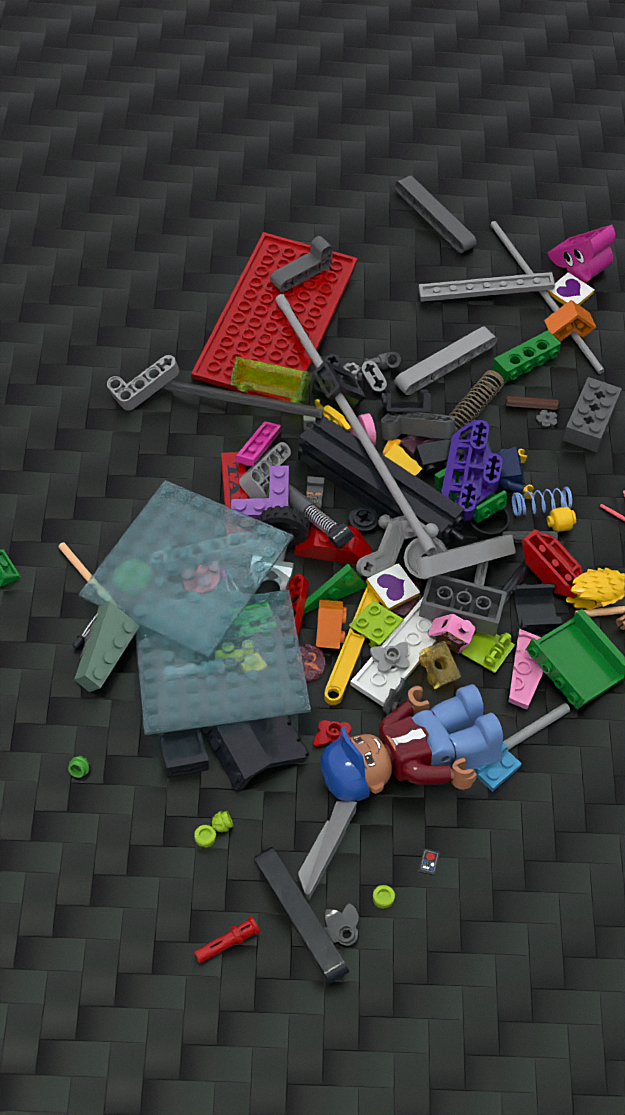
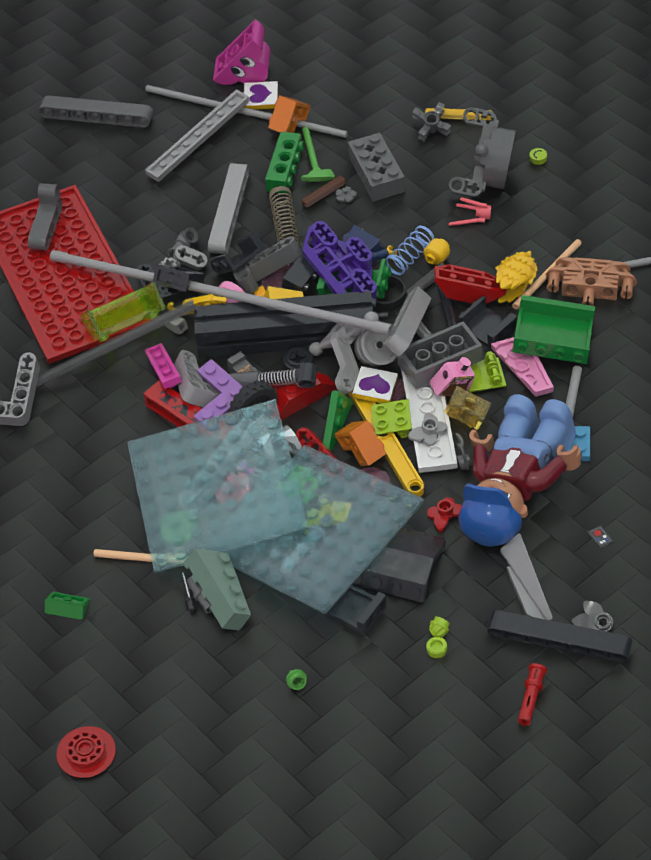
camera: 35 degrees left, 5 degrees down
lime tile [373,885,395,909] -> none
none -> bright green piece [301,127,335,182]

